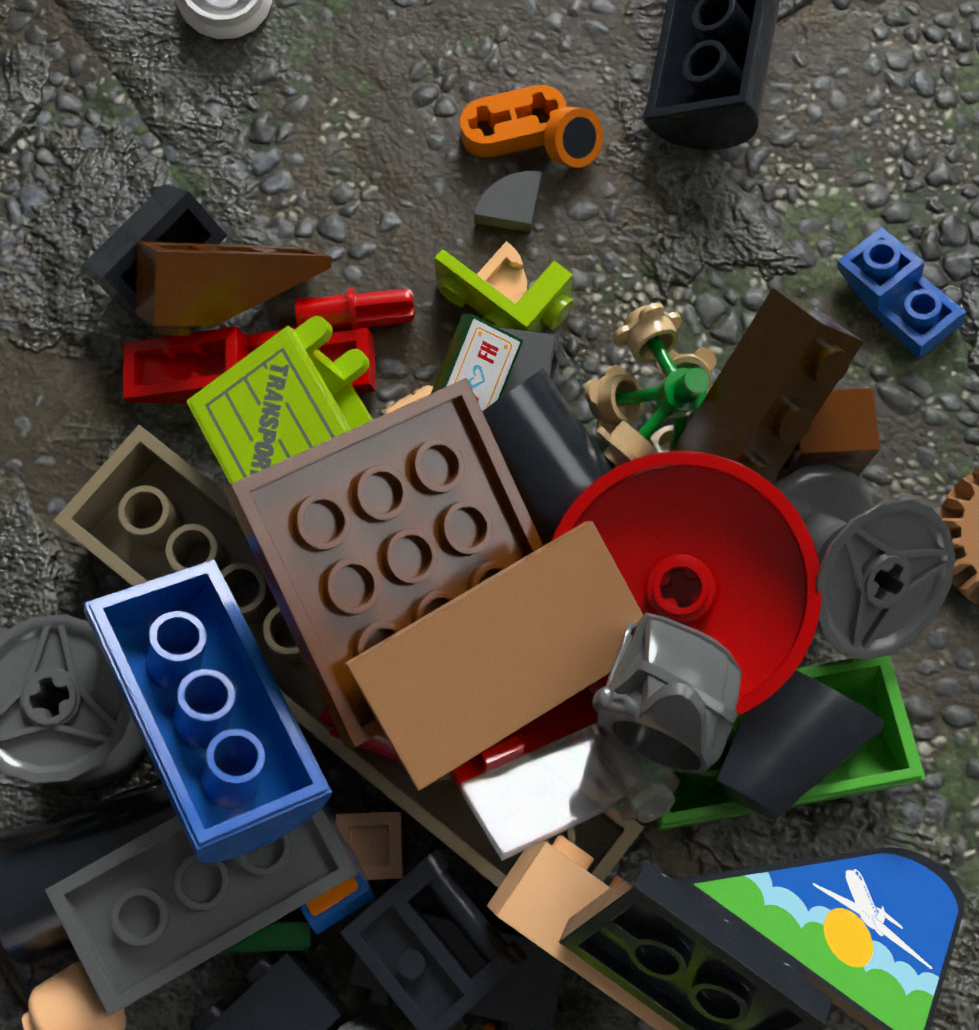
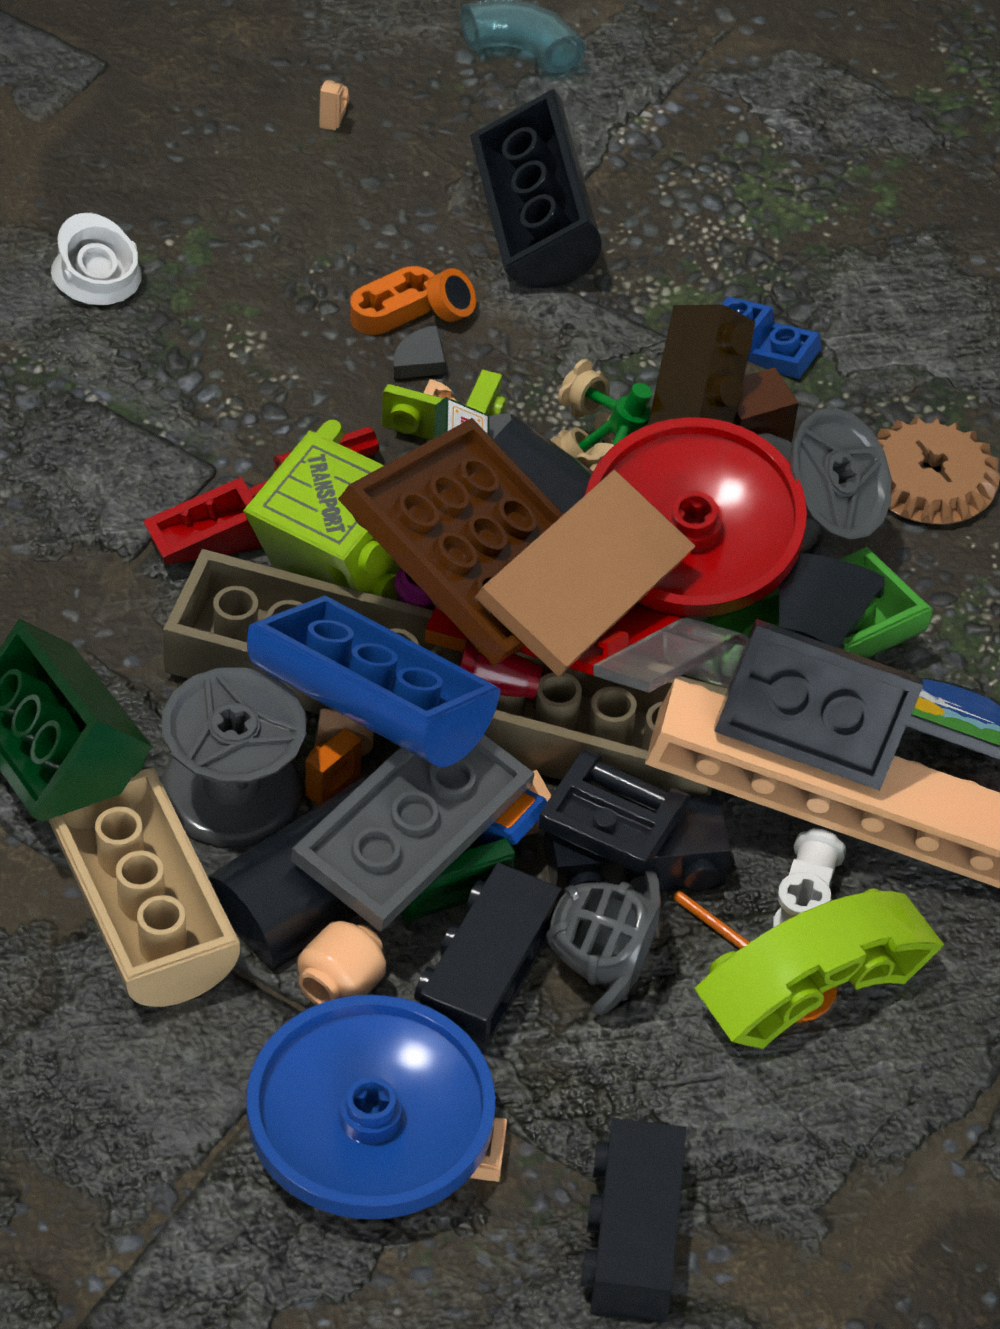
camera: 30 degrees left, 25 degrees down
black brick [81,184,228,316] -> none
reddish brown slope [135,241,332,336] -> none
dark grey piece [592,613,742,774] -> none

